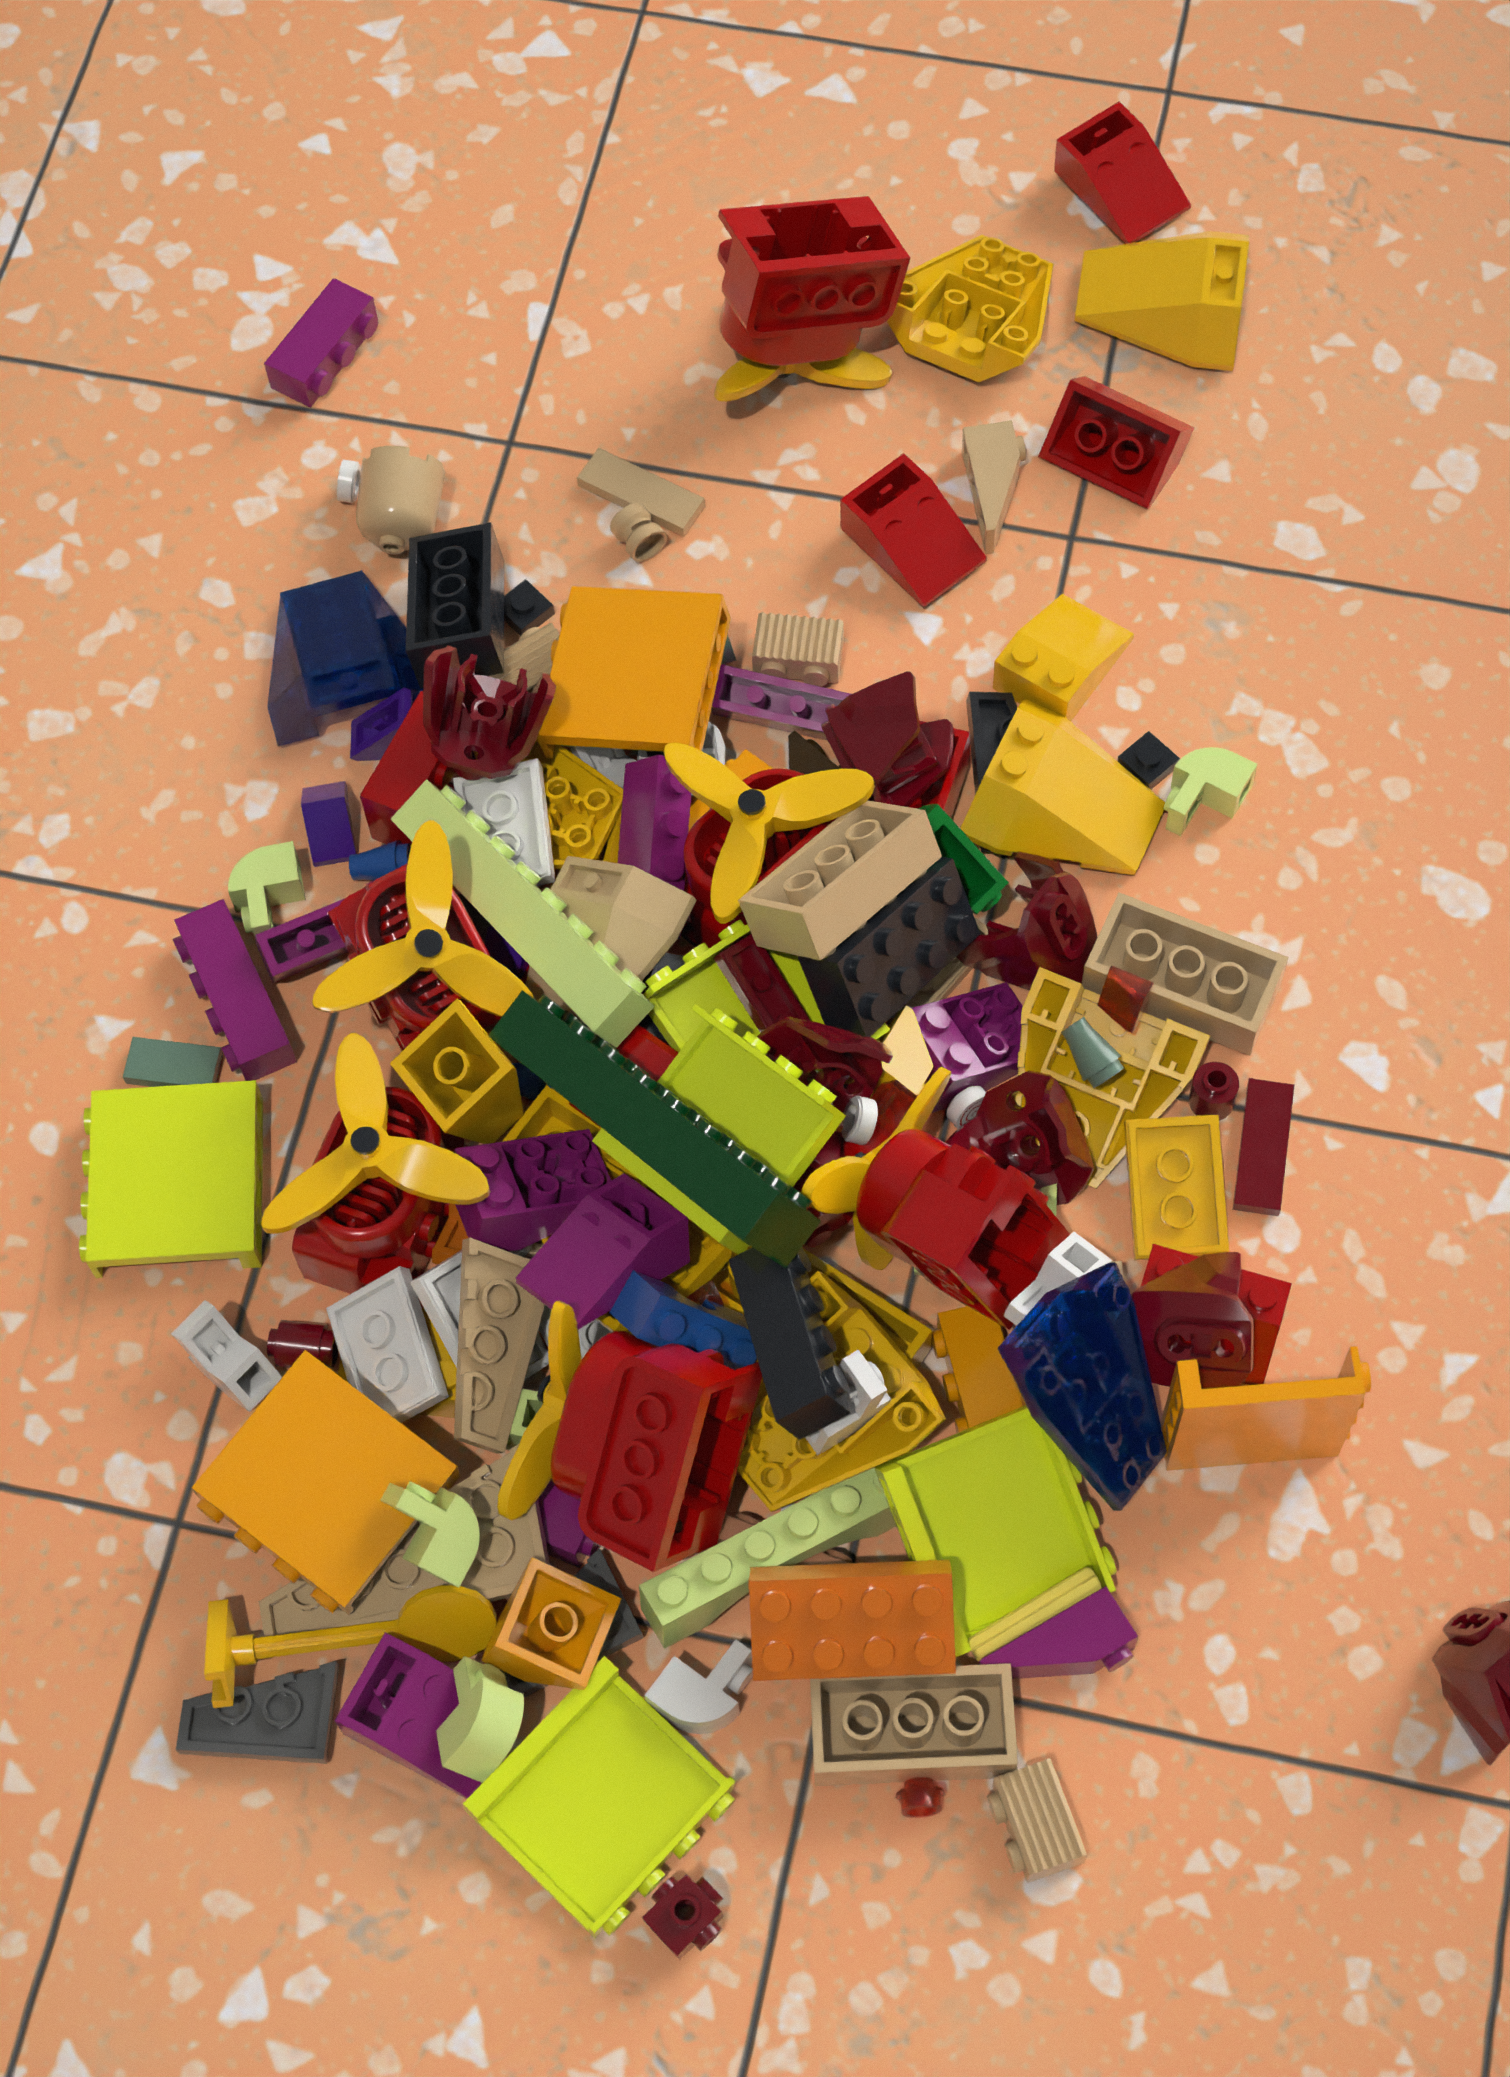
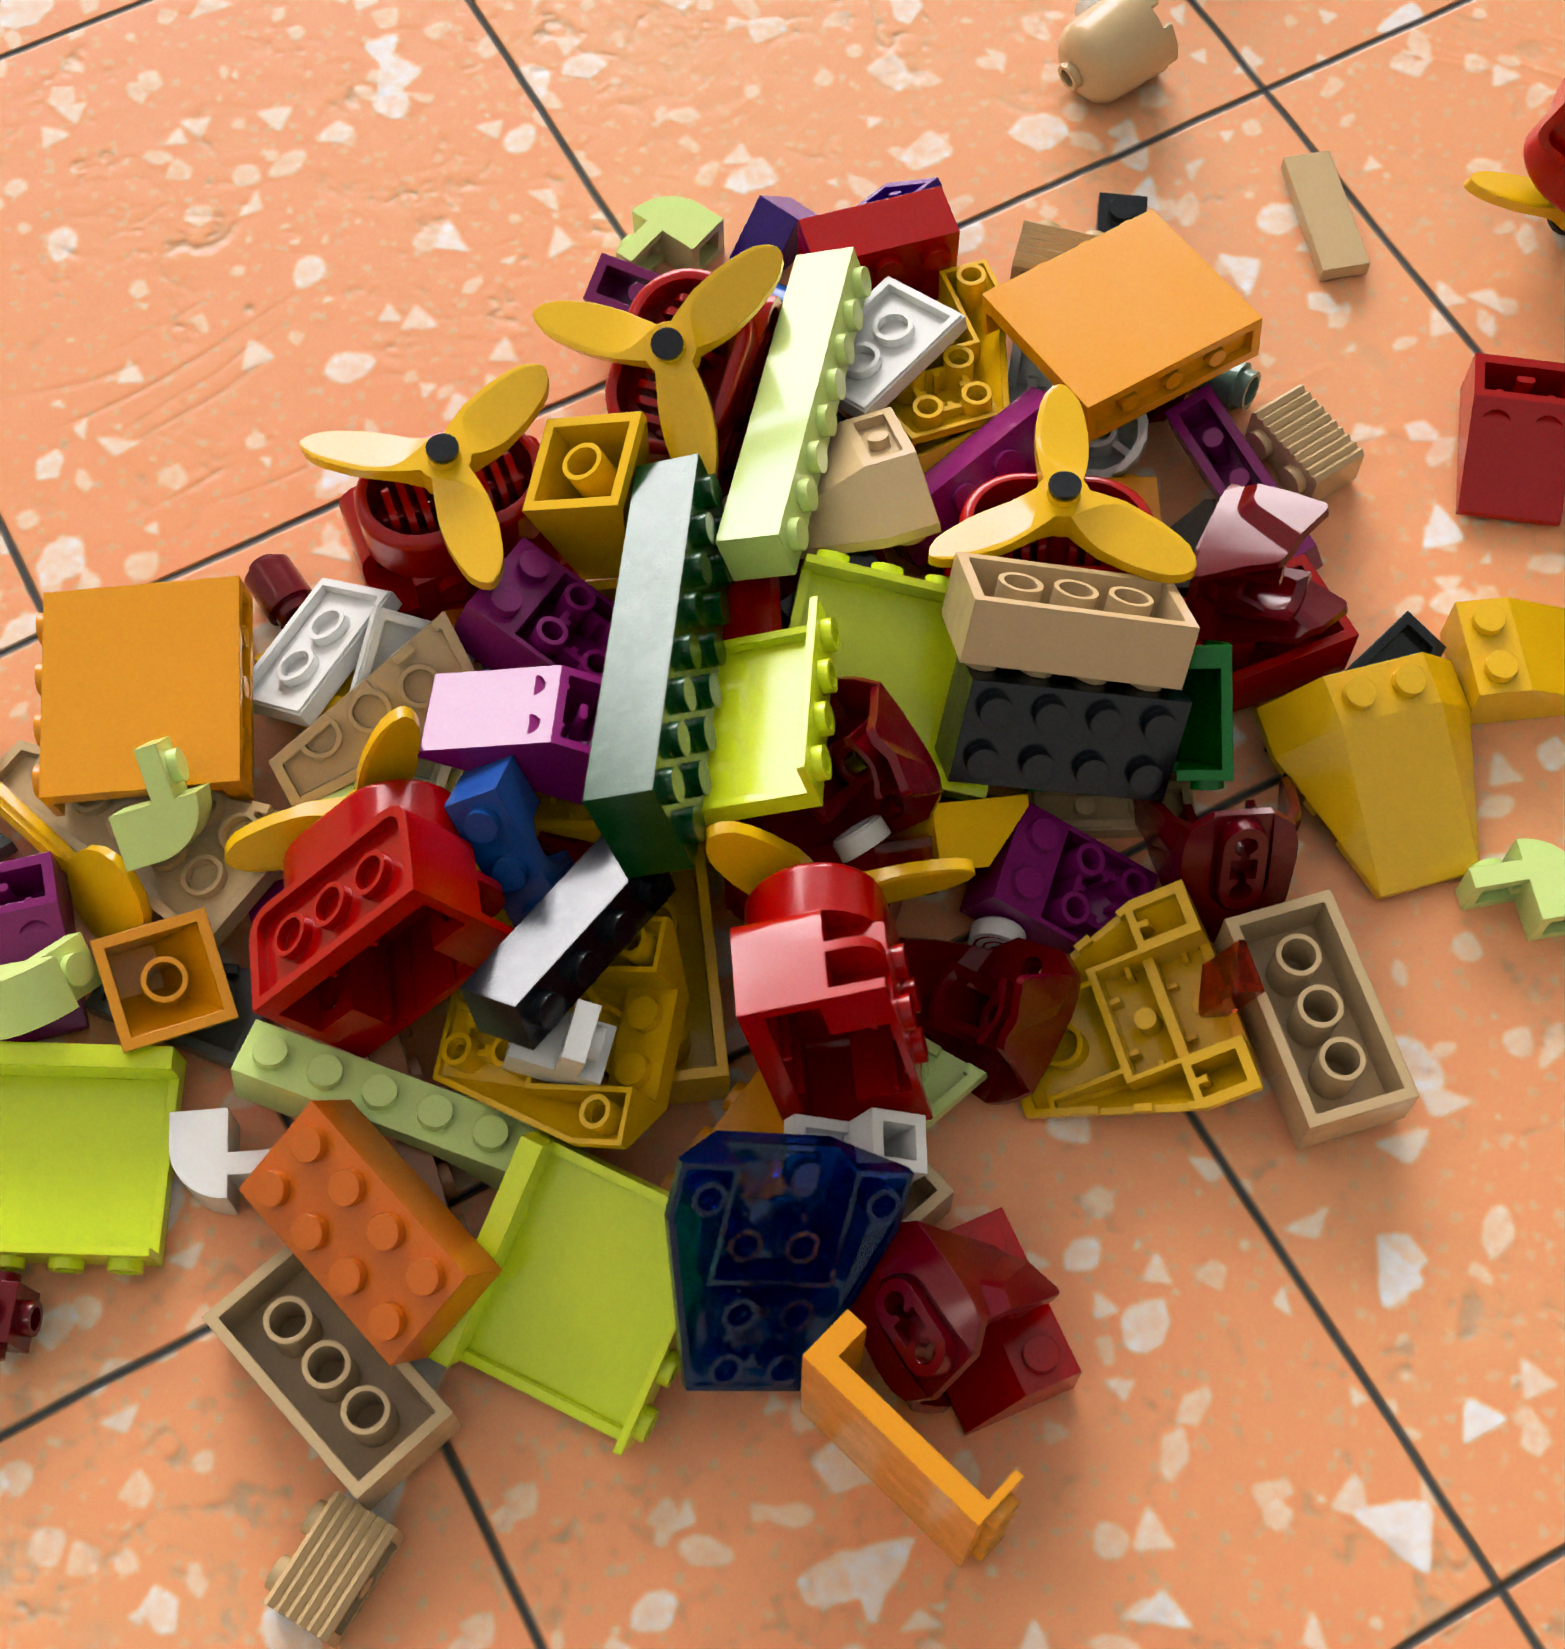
camera: 45 degrees right, 0 degrees up
neon yellow panel [79,1080,263,1278] -> none
sand green tile [123,1037,223,1087] -> none
white brick [171,1300,282,1412] -> none
magenta brick [172,899,297,1081] -> none
clear blue wedge [267,570,424,746] -> none
black brick [406,522,504,689] -> none
dark red piece [423,646,556,781] -> none
tan wheel [610,503,667,562] -> none
dark red tile [713,934,810,1033] -> none
clear red plate [895,1777,945,1818] -> none
light yellow axle [967,1567,1102,1662] -> none
magenta slope [979,1586,1138,1679] -> none
sand green cone [1061,1017,1124,1088] -> none
black plate [1117,731,1180,790] -> none
yellow tile [1124,1115,1229,1261] -> none
dark red brick [1189,1062,1239,1120] -> none
dark red tile [1232,1078,1295,1217] -> none

